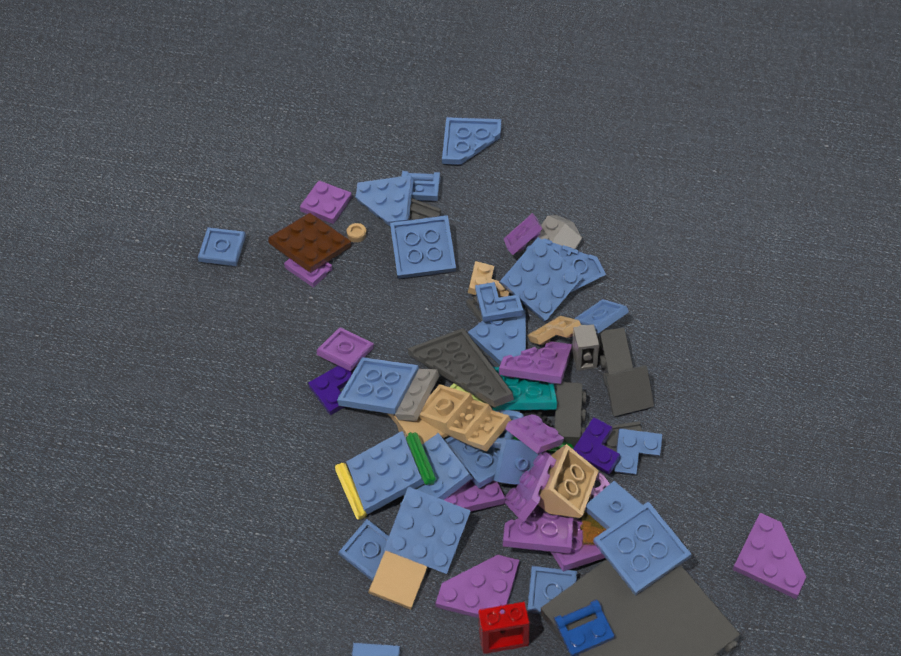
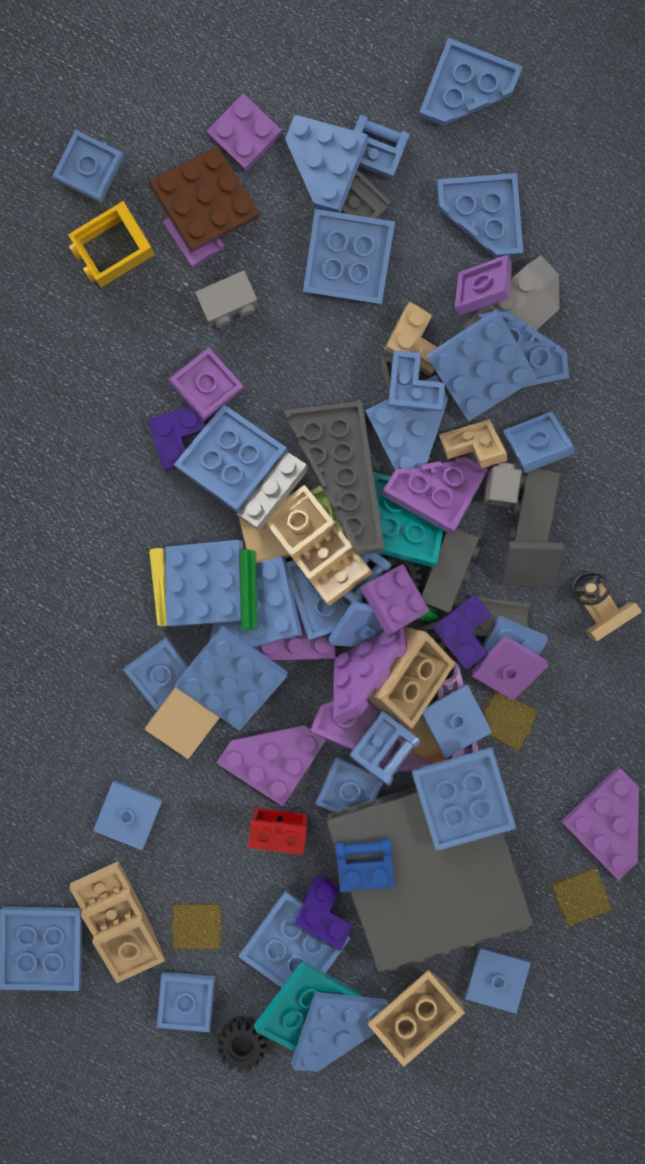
camera: 20 degrees right, 35 degrees up
tan tile [347,223,366,242] -> none
none -> yellow window [68,201,155,287]
none -> light grey brick [195,271,259,328]
none -> medium blue plate [349,711,420,786]
none -> medium blue plate [436,173,523,258]
none -> medium lavender plate [471,635,548,700]
none -> clear yellow piece [484,691,538,750]
none -> clear yellow piece [552,868,612,926]
none -> tan piece [572,571,642,641]

